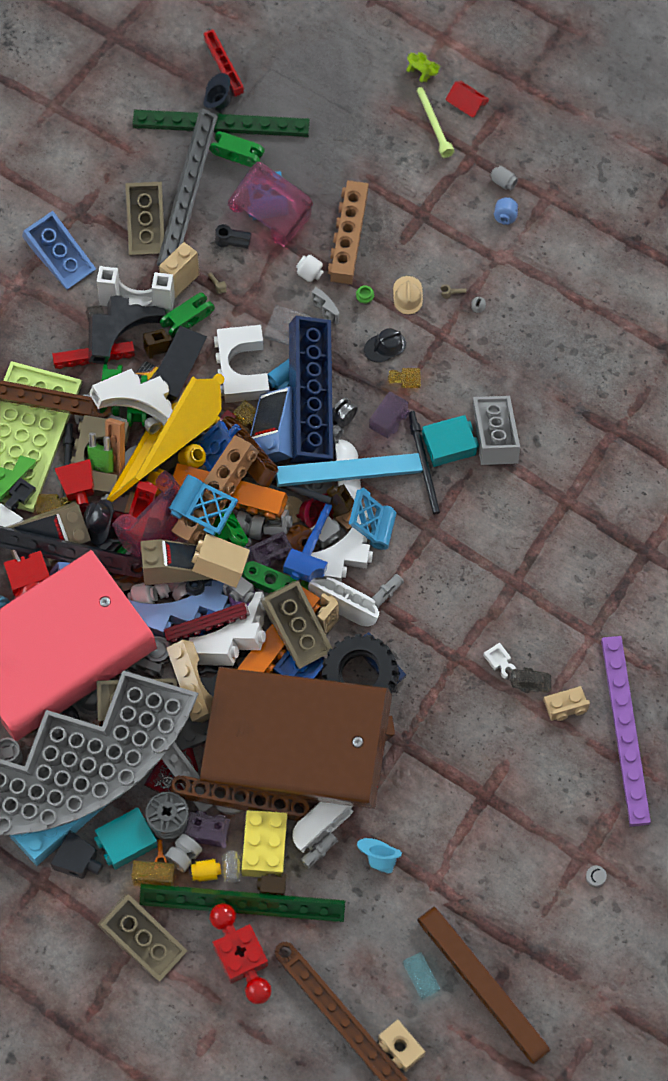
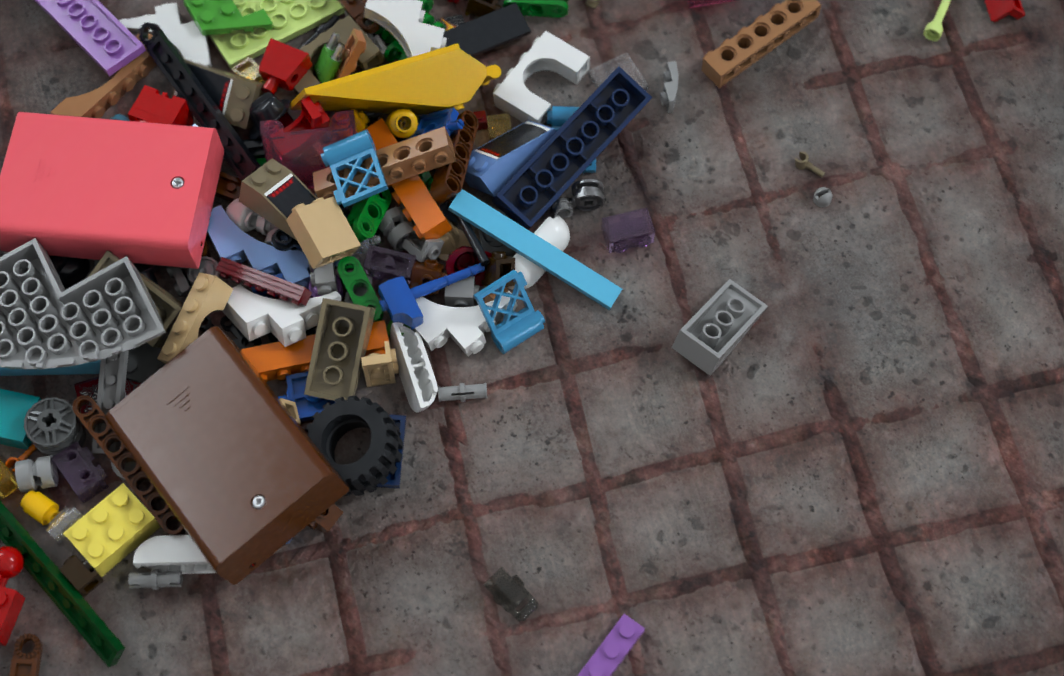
camera: 45 degrees right, 0 degrees up
black plate [5,478,36,512] -> none
white head [296,255,324,282] -> none
bright green plate [356,285,374,303] -> none
medium azure piece [357,838,402,874] -> none
black piece [364,328,406,362] -> none
clear yellow plate [388,368,421,388] -> none
tan piece [393,276,423,315] -> none
black bar [408,411,440,515] -> none
teal brick [422,415,479,467] -> none
white plate [483,643,516,680] -> none
light grey brick [490,166,518,191] -> none
medium blue head [494,198,518,224] -> none
tan bracket [543,686,590,721] -> none

